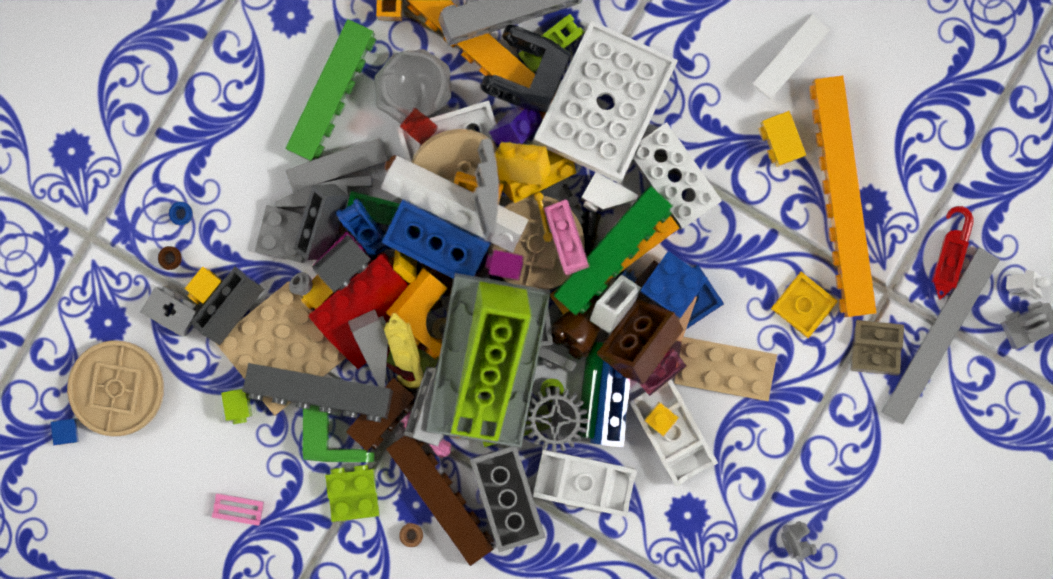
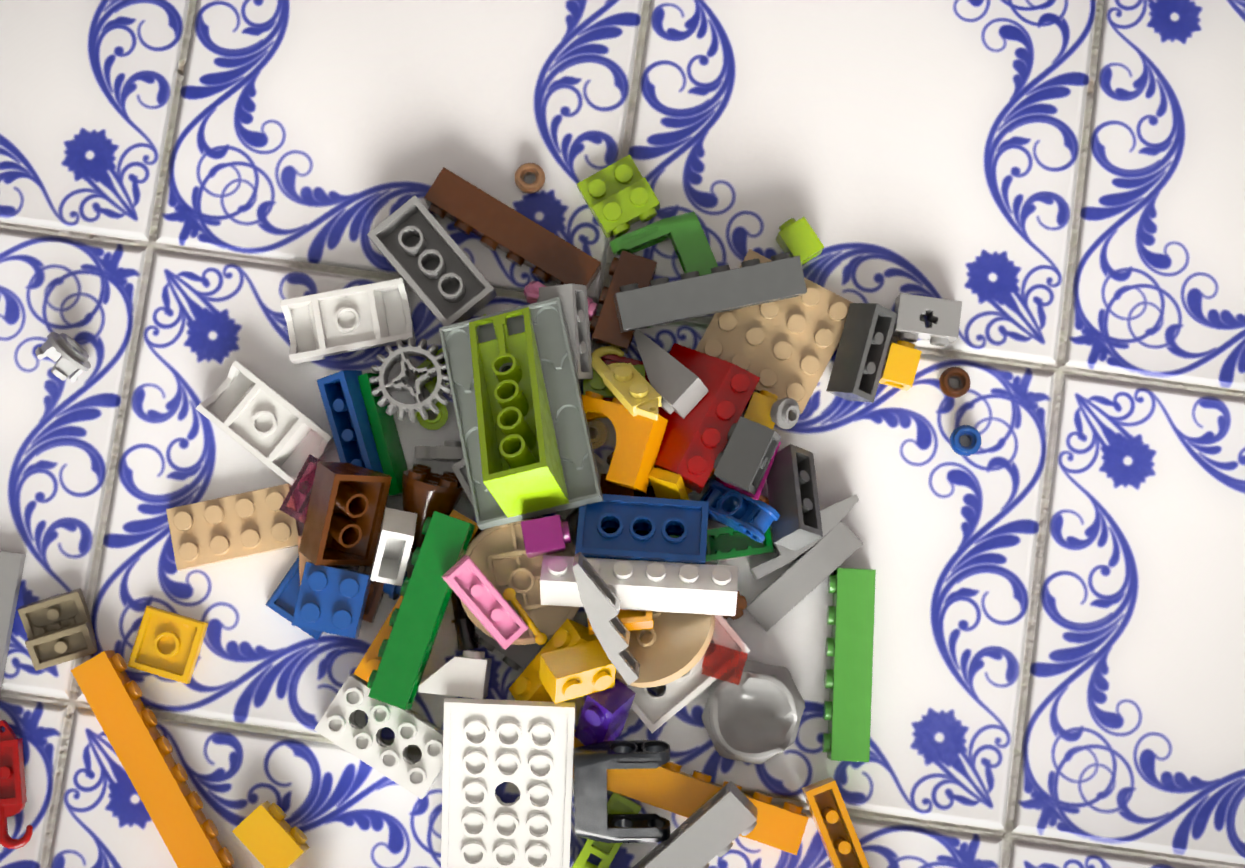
camera: 155 degrees right, 5 degrees down
blue tile [50,418,79,446] -> none
tan plate [67,341,164,436] -> none
bright pink tile [212,493,264,526] -> none
light grey plate [255,205,304,263] -> none
yellow brick [644,401,679,437] -> none

